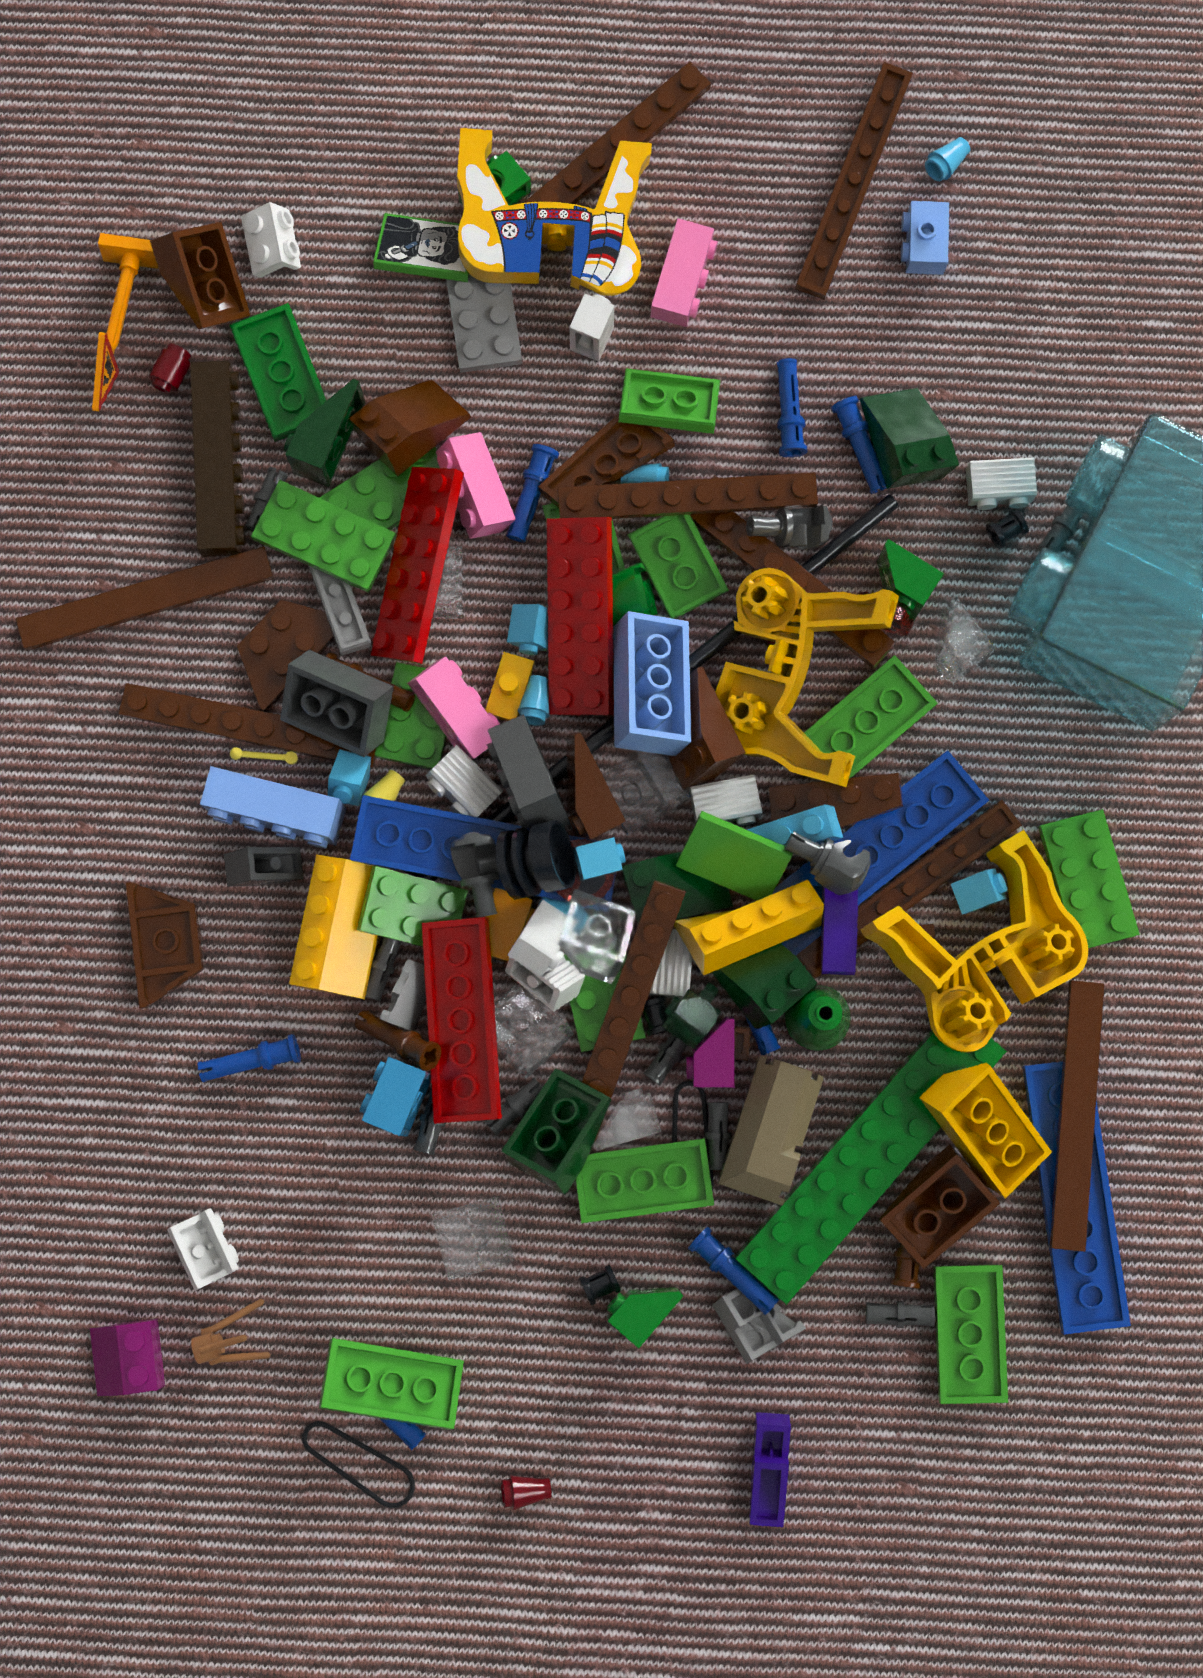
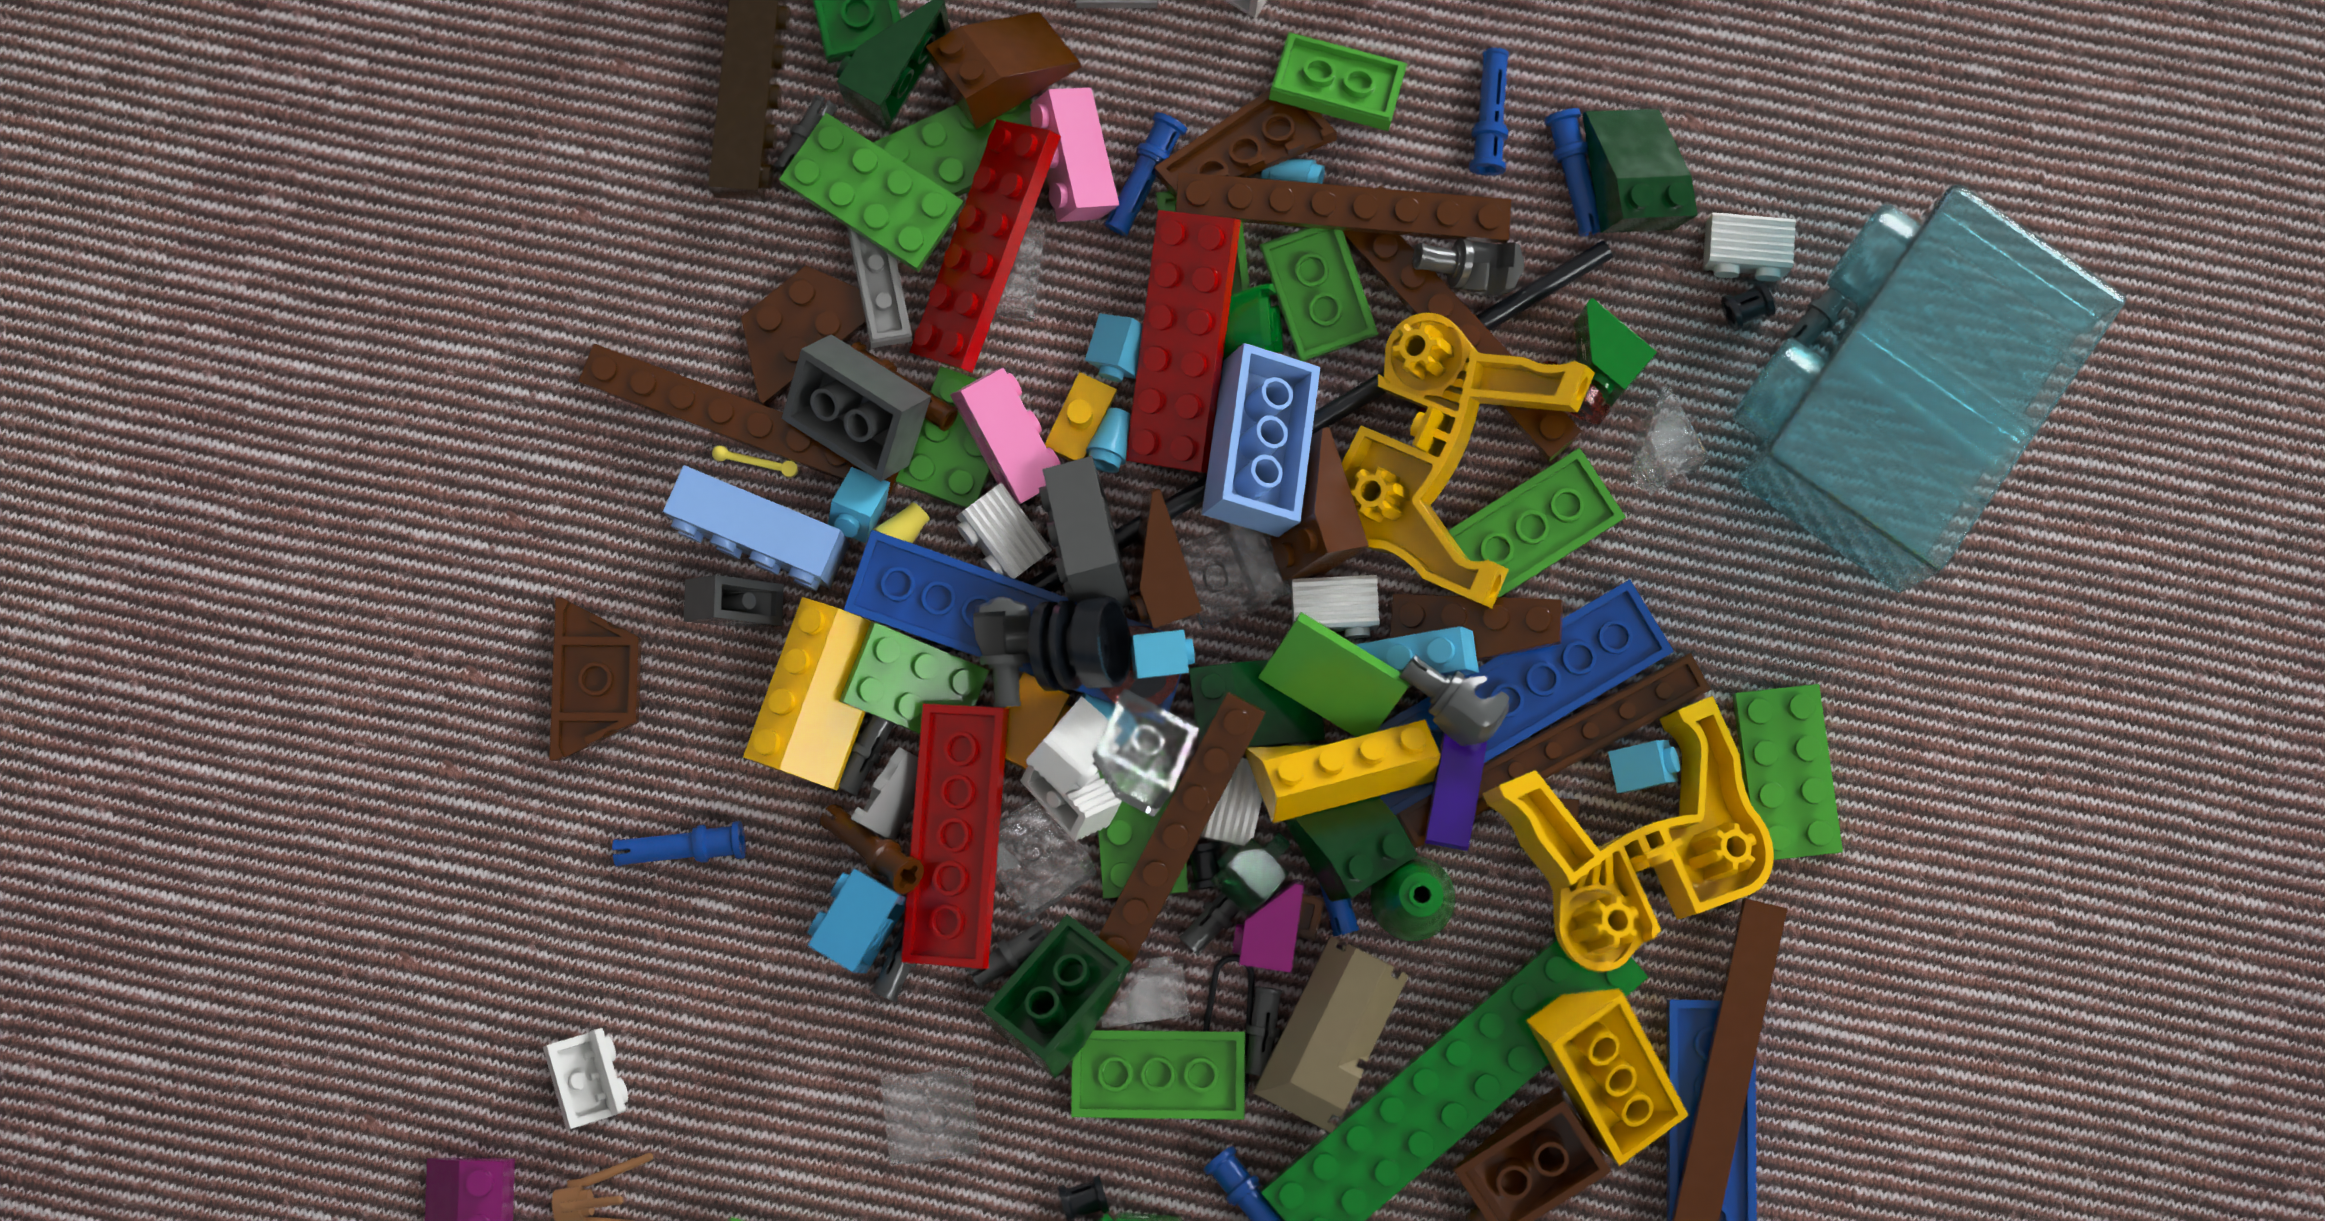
camera: 10 degrees right, 0 degrees up
reddish brown tile [15,546,274,651] -> none

